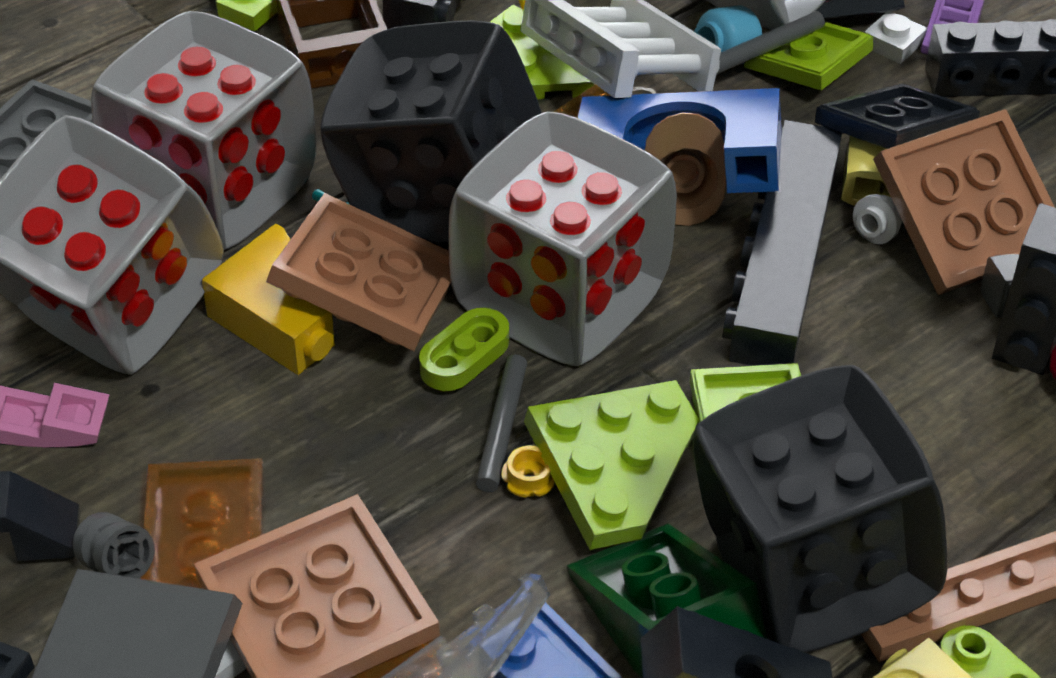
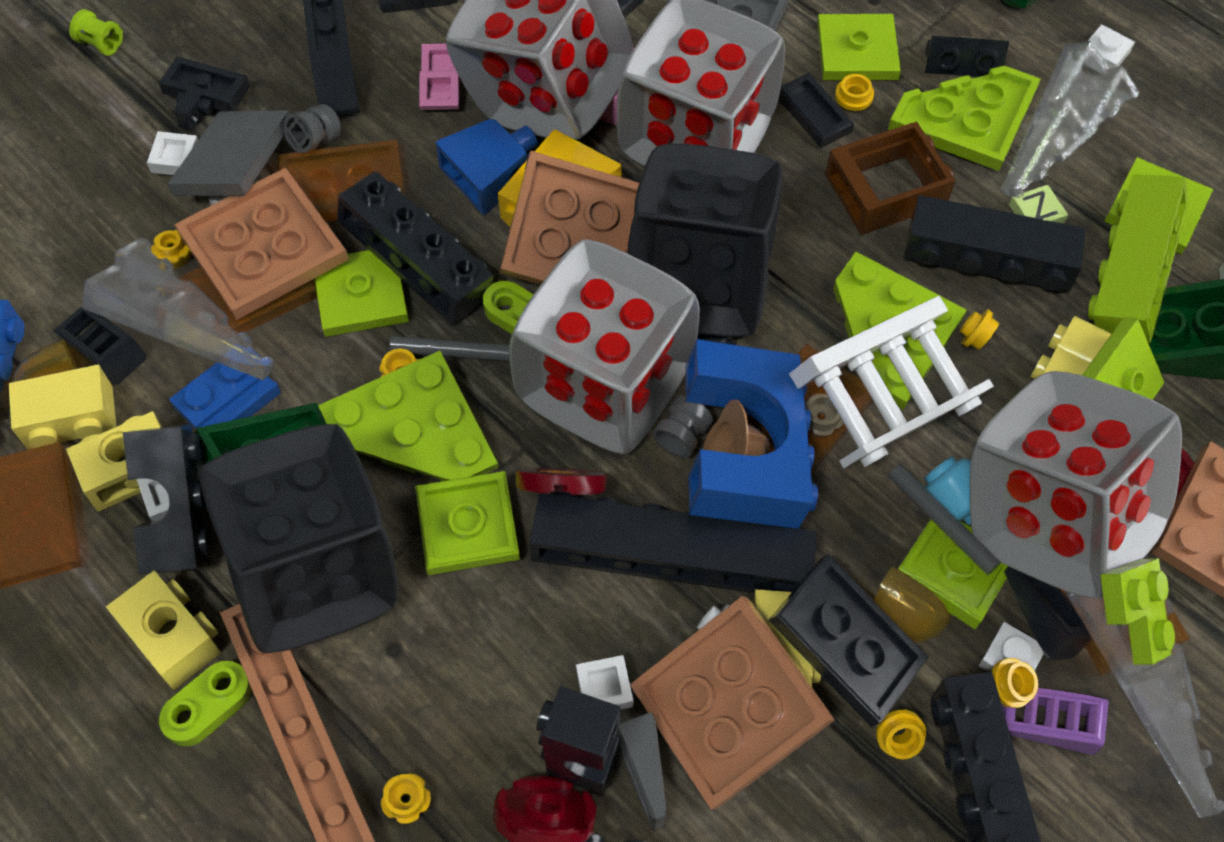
camera: 85 degrees right, 15 degrees up
none -> lime plate [315,250,409,337]
none -> black brick [337,171,494,326]
none -> blue torso [435,119,538,216]
none -> dark red tile [515,468,607,495]
none -> white plate [576,655,633,709]
none -> lime plate [817,14,901,80]
none -> clear yellow brick [873,566,950,642]
none -> yellow plate [876,710,926,759]
none -> yellow plate [991,658,1038,708]

